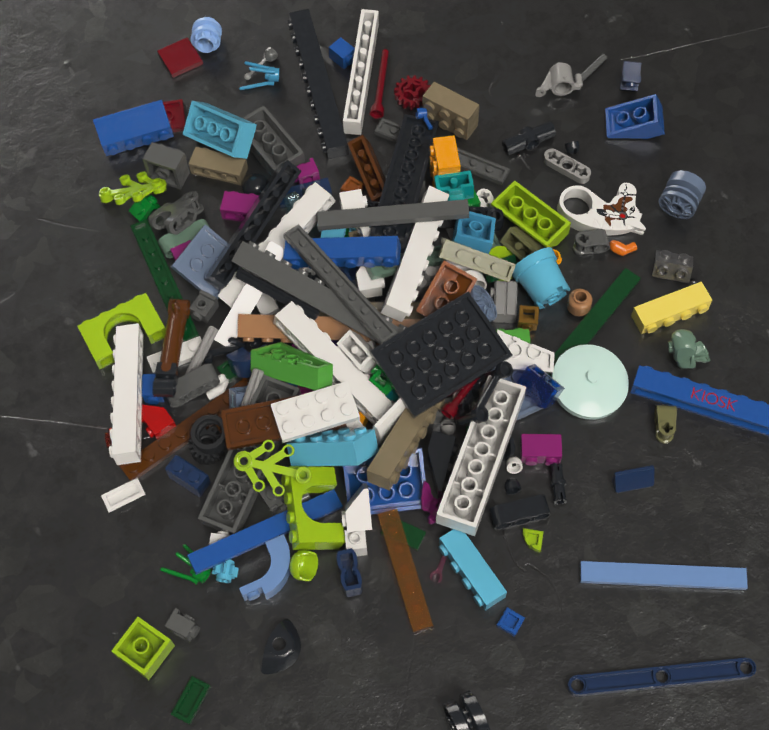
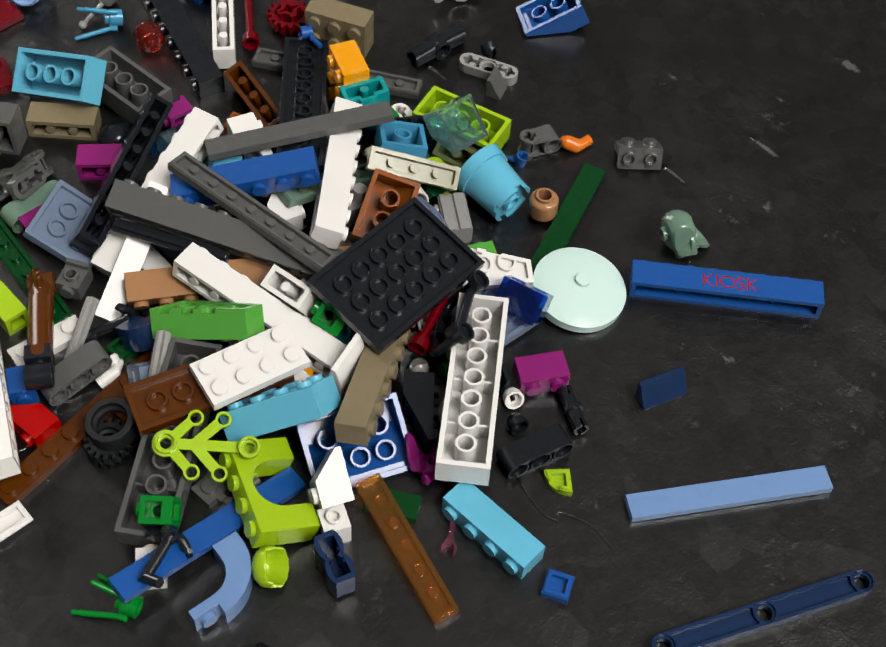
camera: 20 degrees left, 10 degrees down
dark blue brick [166,455,211,497] -> none
medium azure gear [212,560,239,583] -> none
pearl gold brick [517,305,539,331] -> none
white animal [557,183,646,236] -> none
light yellow brick [631,282,712,334] -> none
olive piece [655,405,677,444] -> none
sand blue wheel [658,170,706,219] -> none
none -> clear red head [134,21,165,53]
none -> green brick [136,495,182,527]
none -> black piece [138,524,193,589]
none -> clear light blue slope [422,94,488,154]
none -> dark grey slope [485,67,507,100]
none -> blue hand [506,150,528,168]

